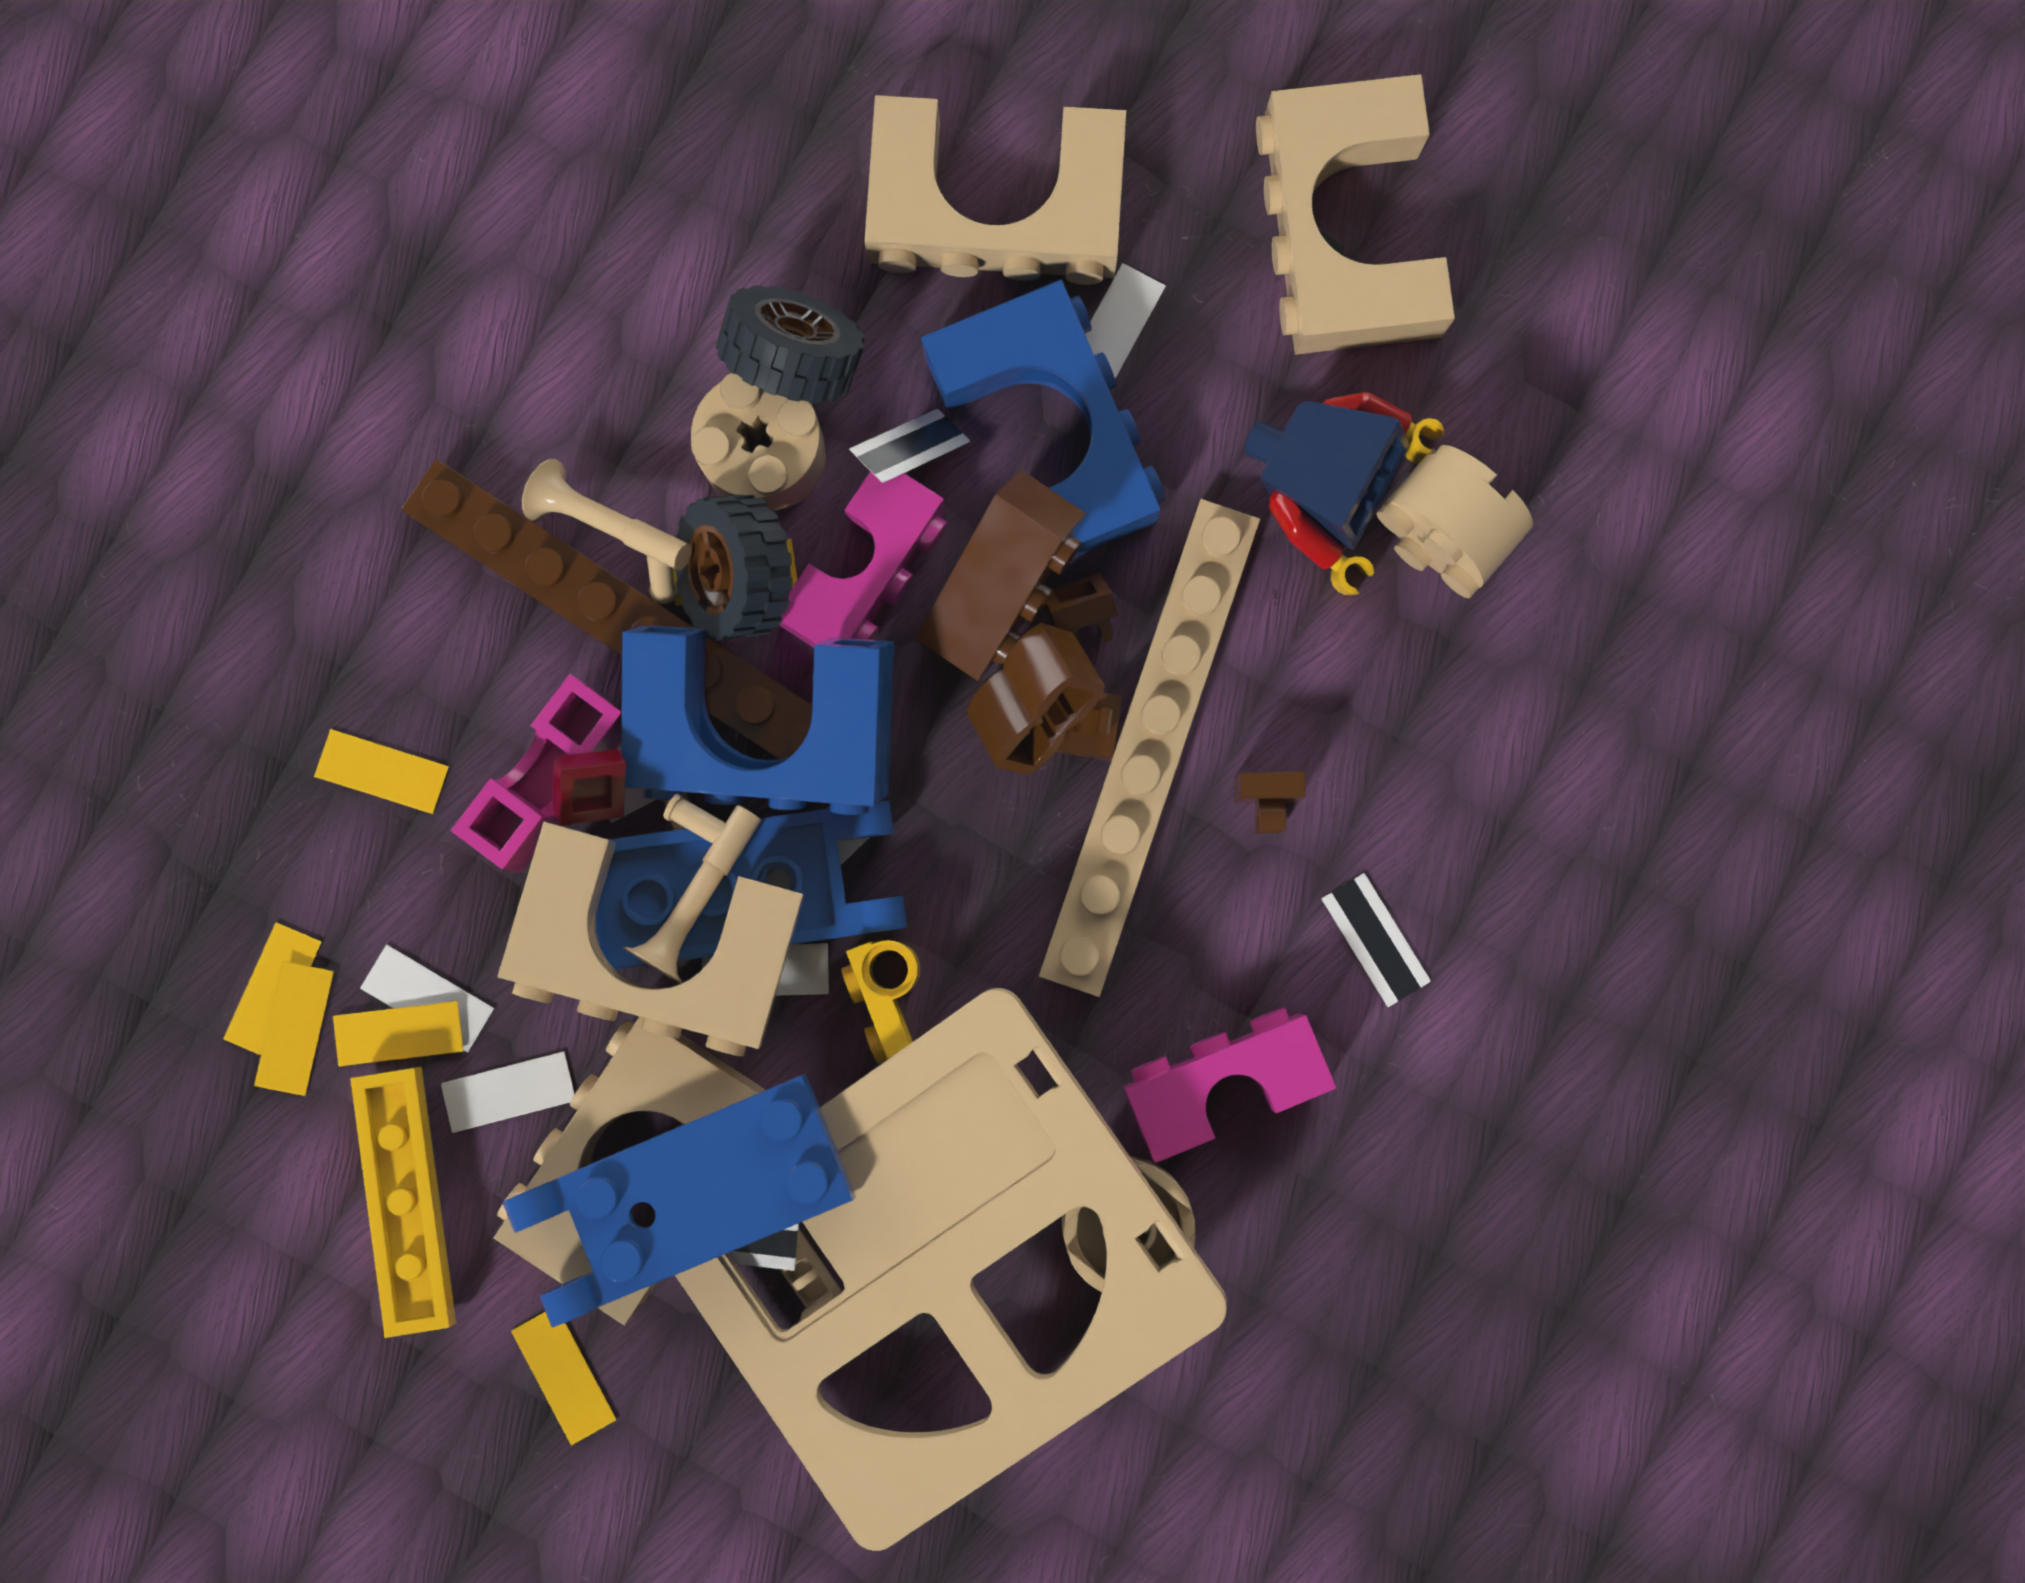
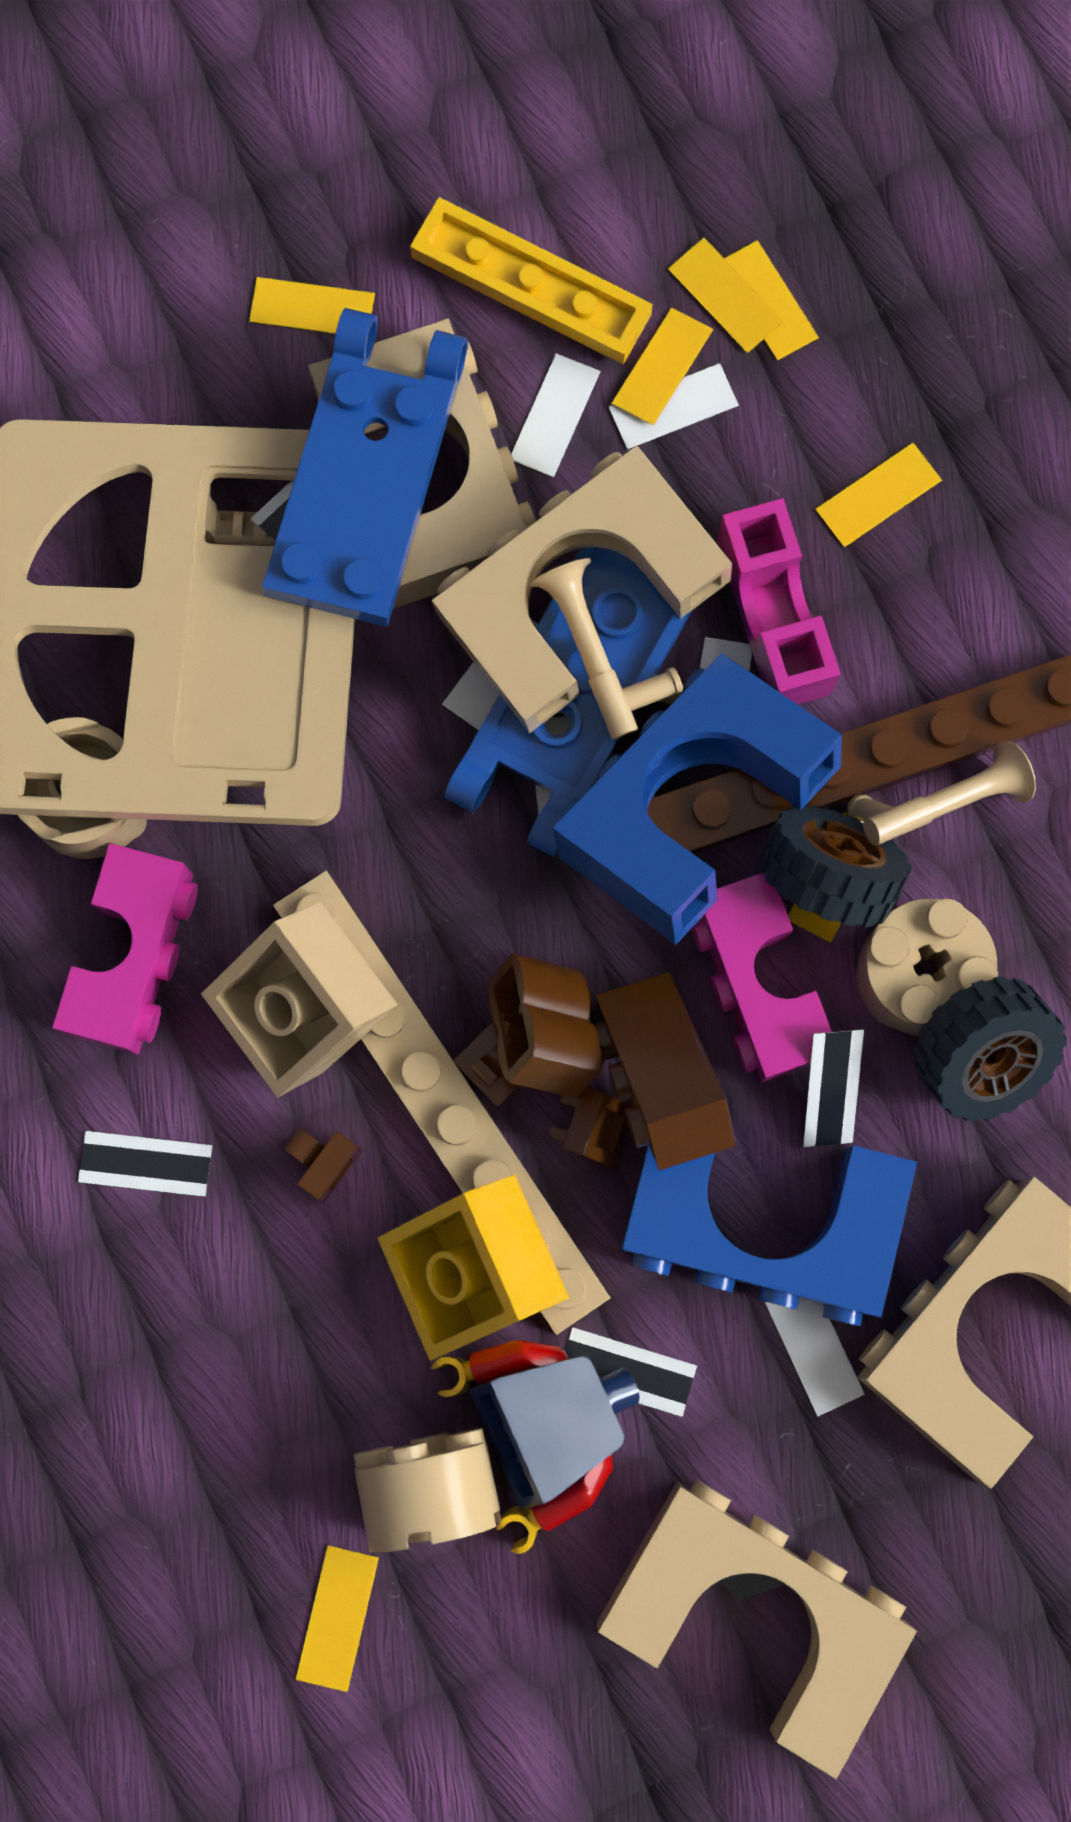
camera: 125 degrees right, 5 degrees down
dark red tile [553,749,626,826] -> none
yellow plate [841,940,920,1065] -> none
none -> tan brick [201,901,398,1098]
none -> yellow sticker [296,1545,379,1692]
none -> yellow brick [377,1174,569,1361]
none -> sticker [565,1327,697,1417]

